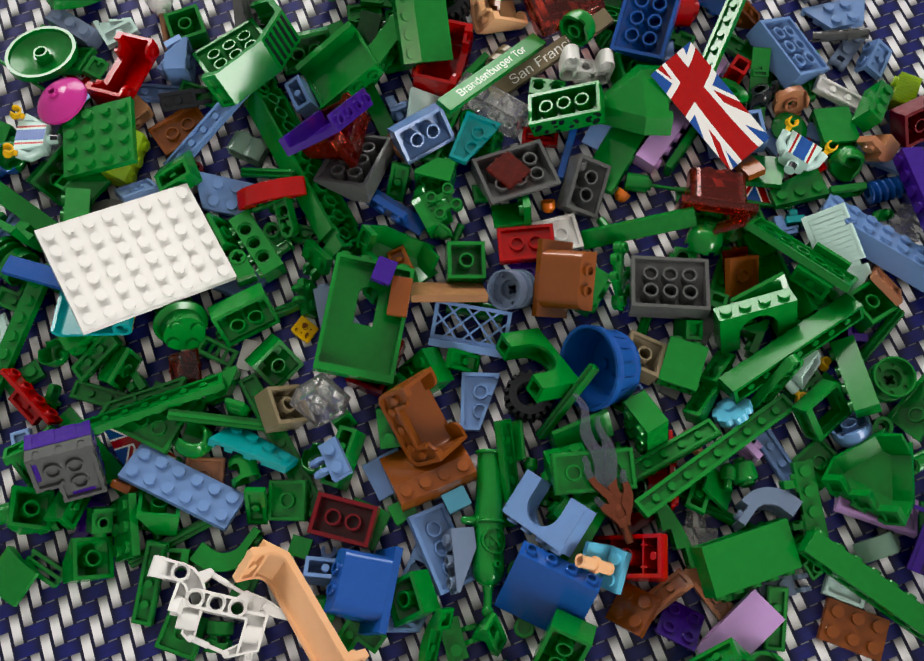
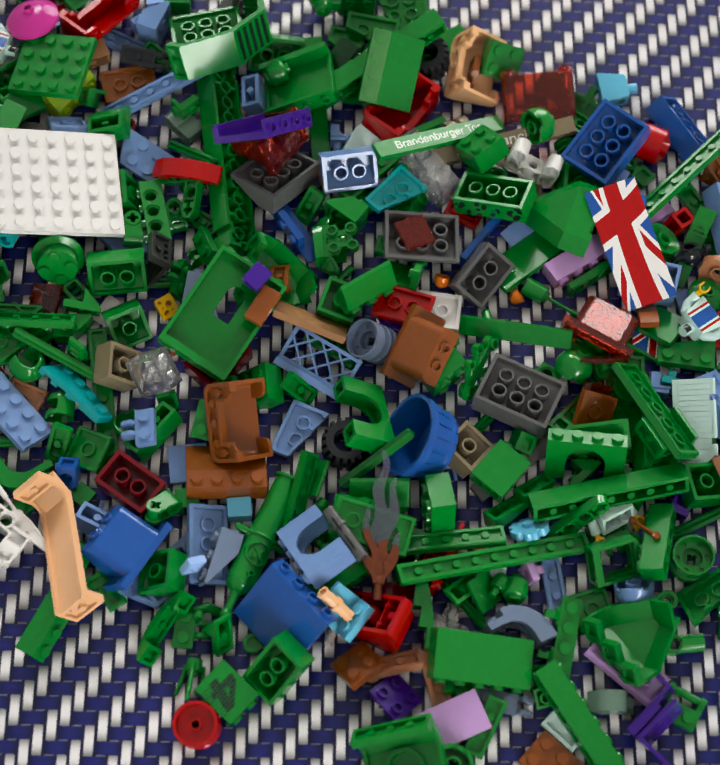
camera: 15 degrees right, 5 degrees down
none -> blue brick [56,457,81,489]
none -> green slope [62,287,101,317]
none -> green panel [78,87,108,108]
none -> green piece [144,490,183,525]
none -> pearl dark grey bracket [147,230,173,287]
none -> green bracket [170,94,199,120]
none -> light blue tile [179,555,207,575]
none -> green arm [192,602,222,620]
none -> green head [263,60,291,87]
none -> dark grey pin [322,506,368,562]
none -> green slope [334,260,397,316]
none -> green brick [455,124,510,174]
none -> dark orange hinge [629,517,661,540]

